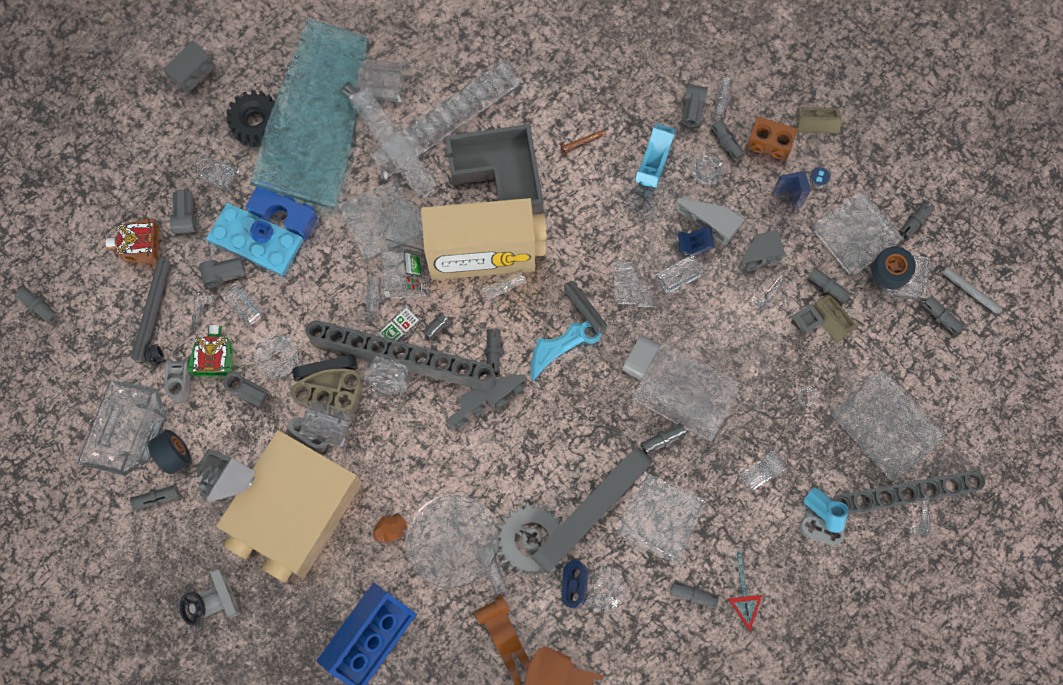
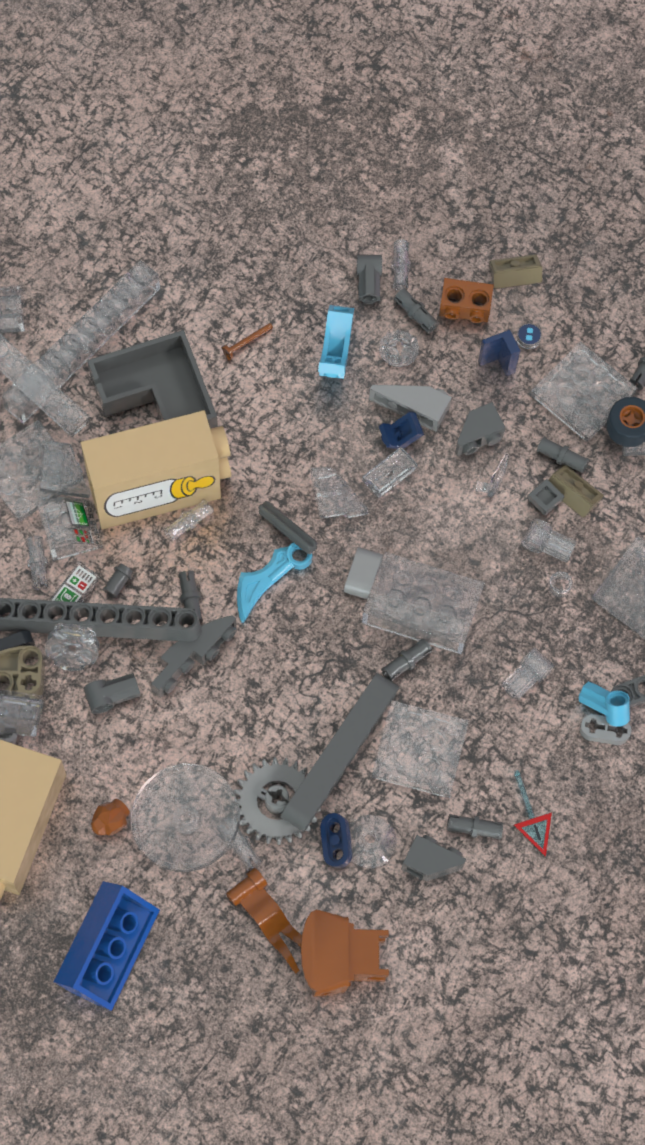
camera: 15 degrees left, 5 degrees down
none -> dark grey piece [83,673,141,714]
none -> dark grey slope [401,835,466,882]
none -> clear piece [521,519,577,563]

